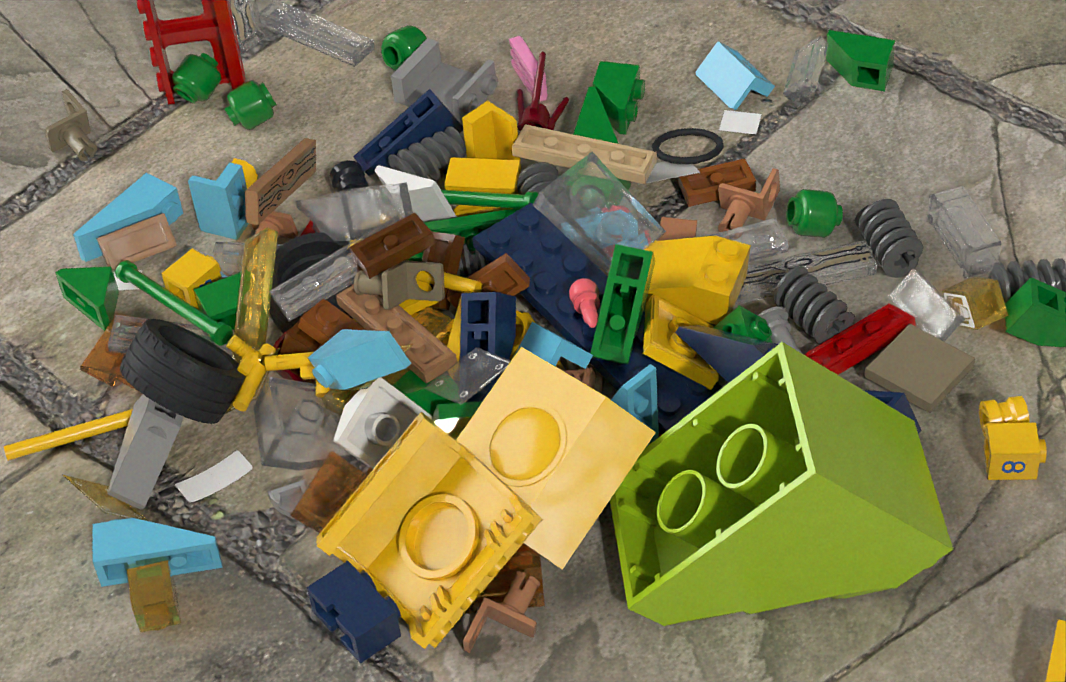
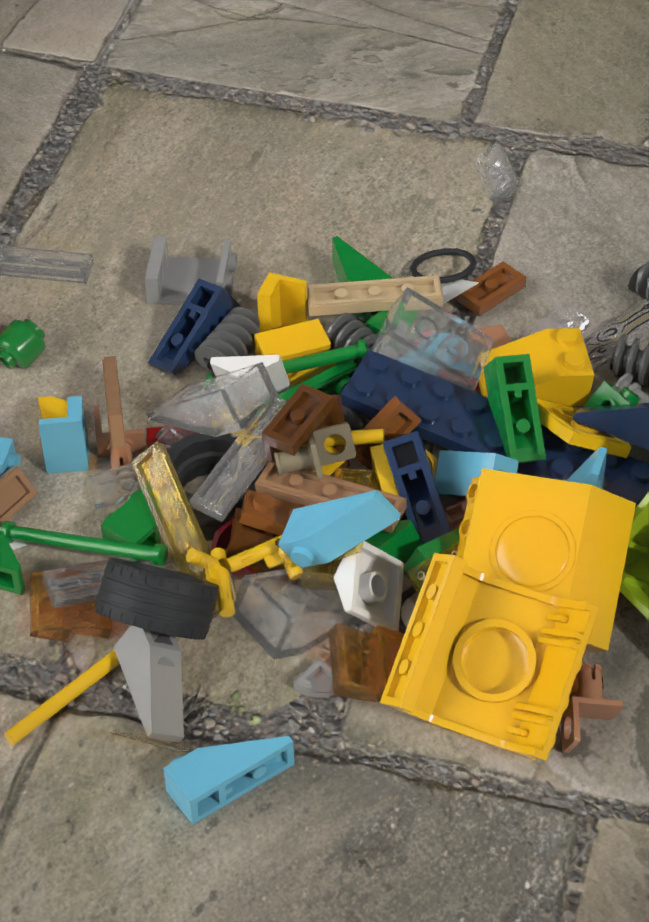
camera: 30 degrees left, 0 degrees up
clear yellow brick [127,560,181,633] -> none
yellow brick [161,248,222,310] -> none
white sticker [175,450,253,503] -> none
dark blue brick [307,560,401,664] -> none
black wheel [329,160,372,209] -> none
green head [381,25,427,71] -> none
clear sticker [424,347,511,405] -> none
bright pink tile [509,36,547,102] -> none
dark red plant [517,52,569,131] -> none
coral bar [569,278,600,328] -> none
green slope [593,61,645,135] -> none
medium azure panel [695,41,775,110] -> none
nougat bracket [718,168,780,239] -> none
white sticker [719,110,762,134] -> none
green head [786,189,843,238] -> none
green slope [826,30,895,91] -> none

